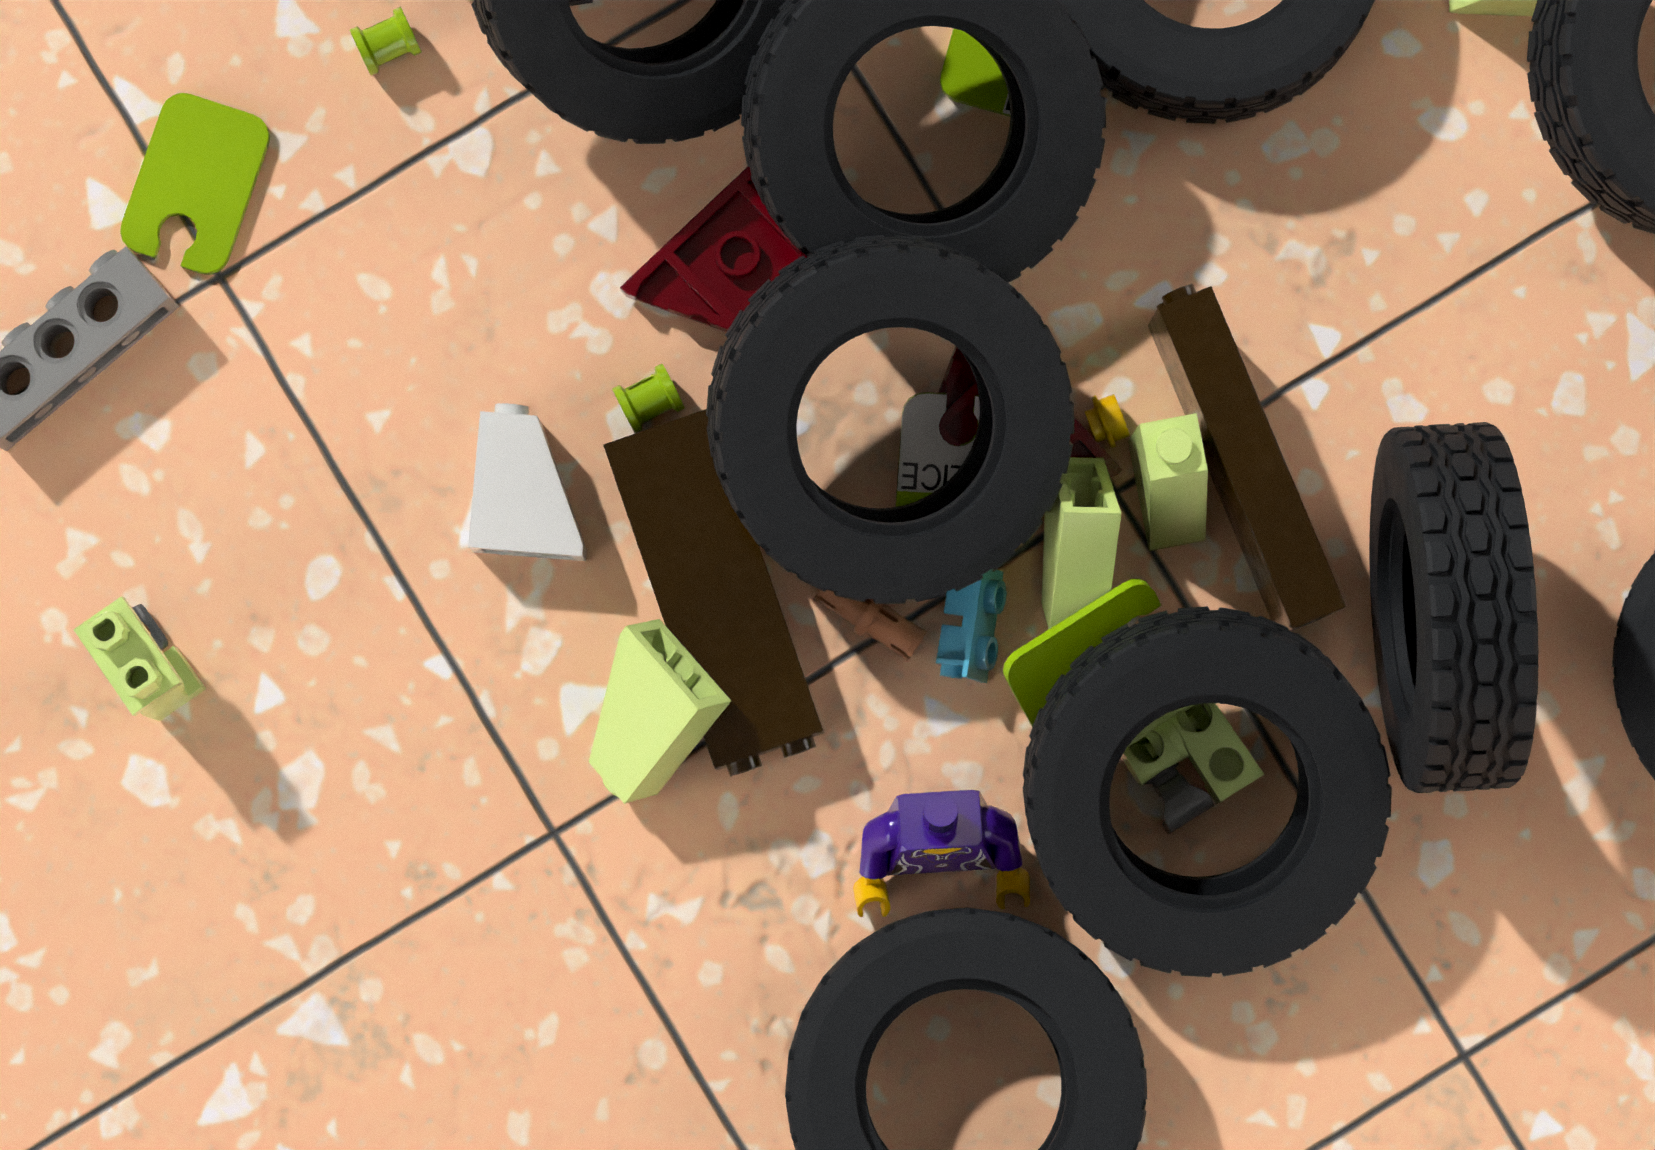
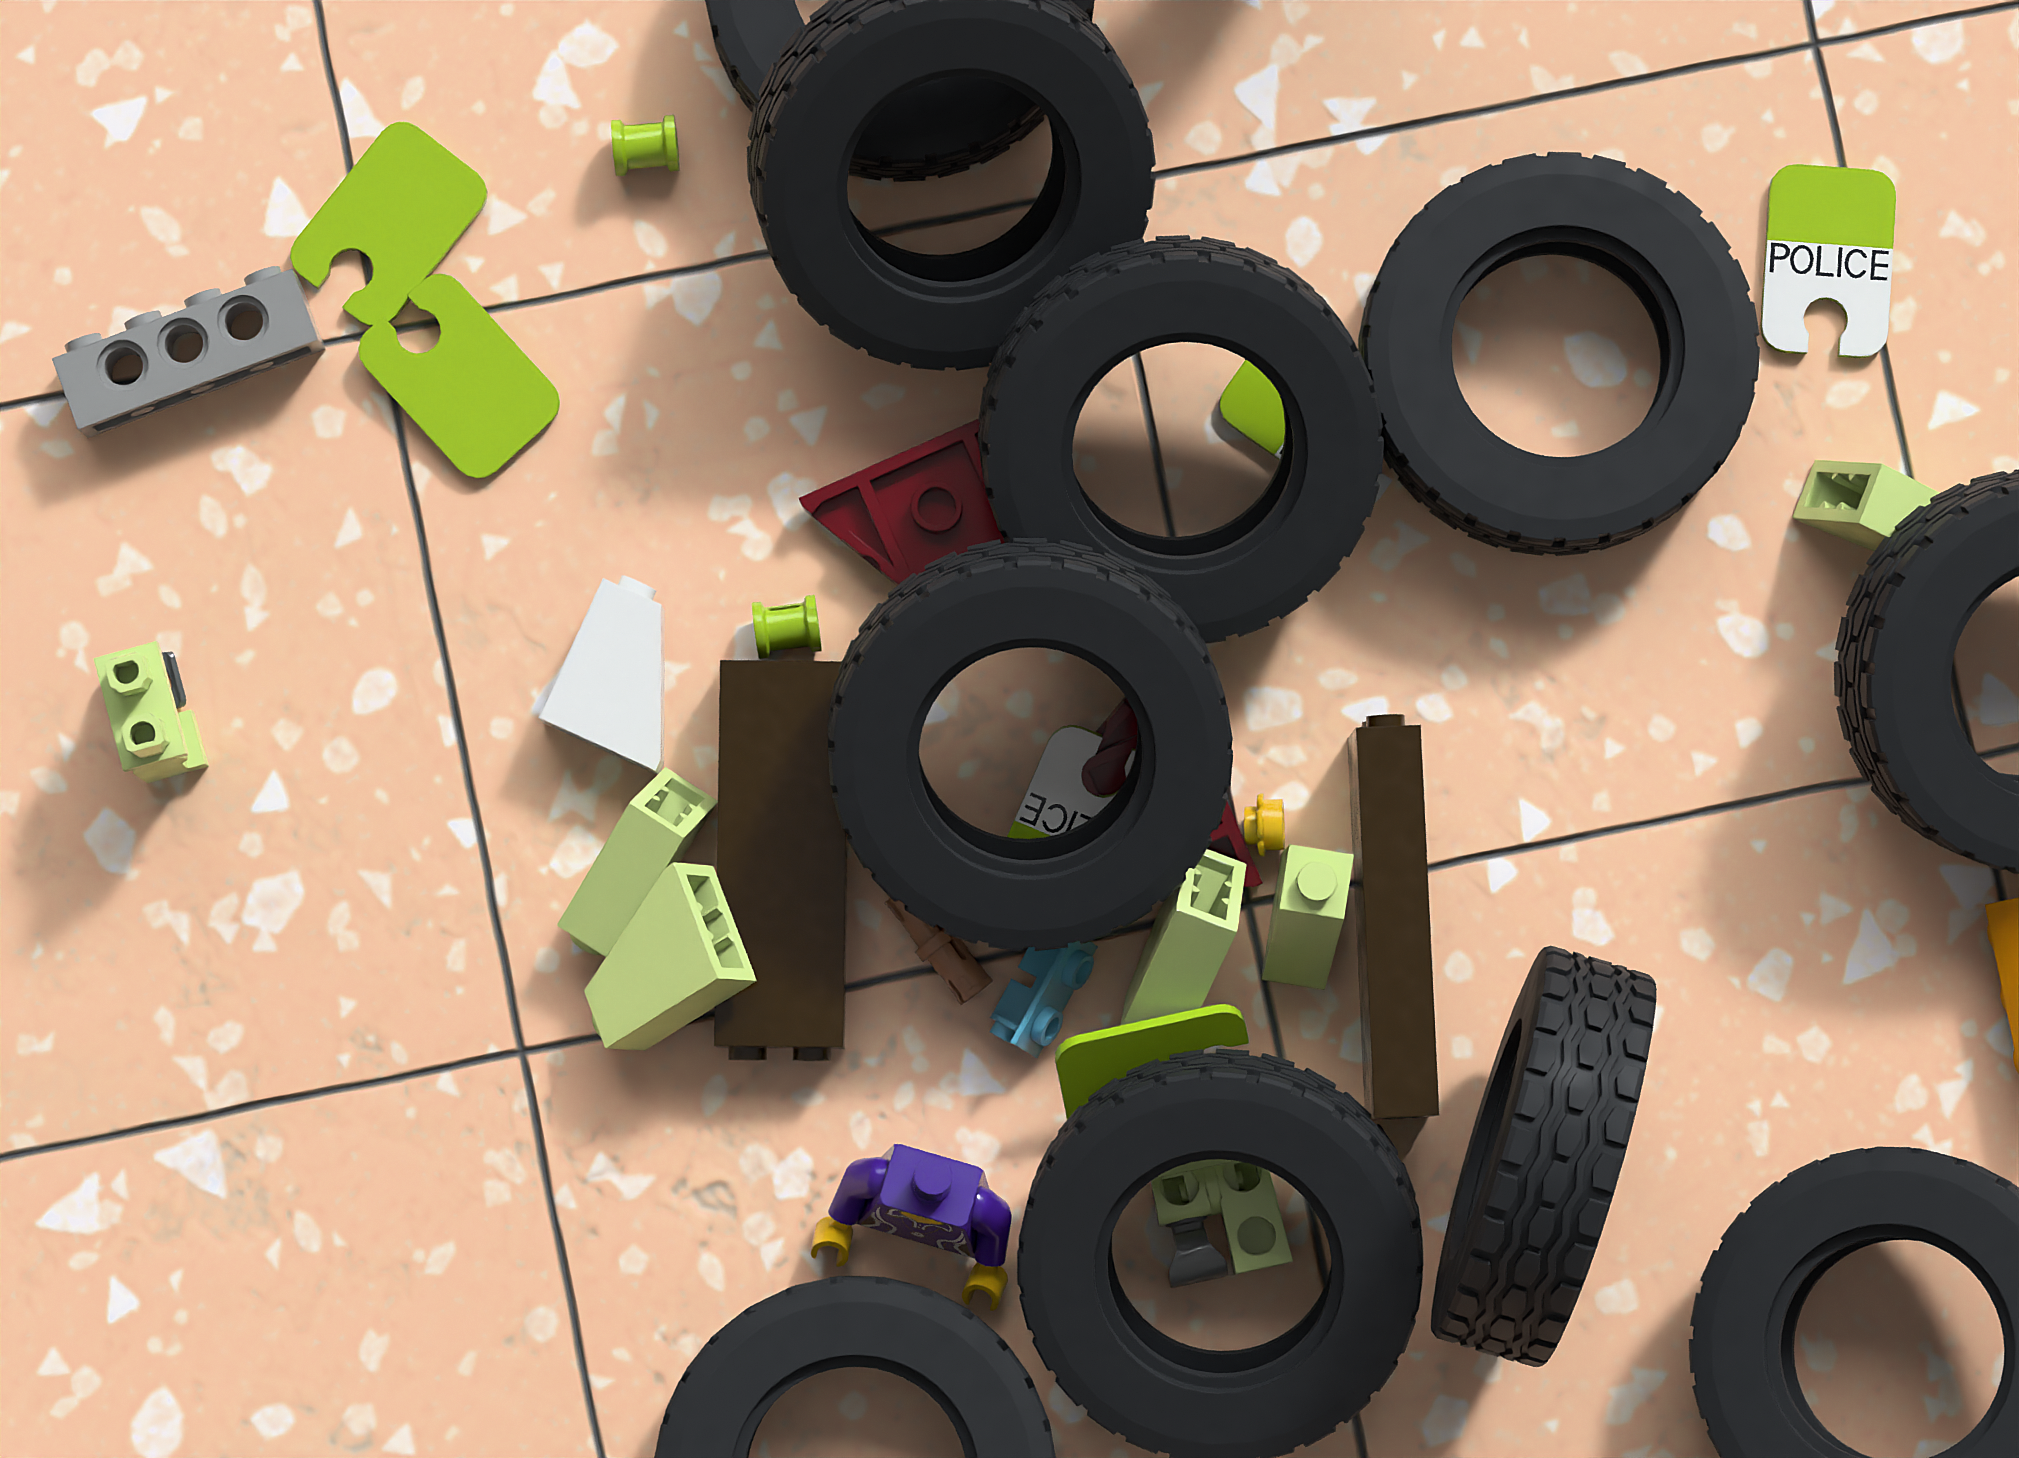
camera: 15 degrees right, 0 degrees up
none -> lime piece [358,273,560,479]
none -> yellowish green slope [557,767,718,957]

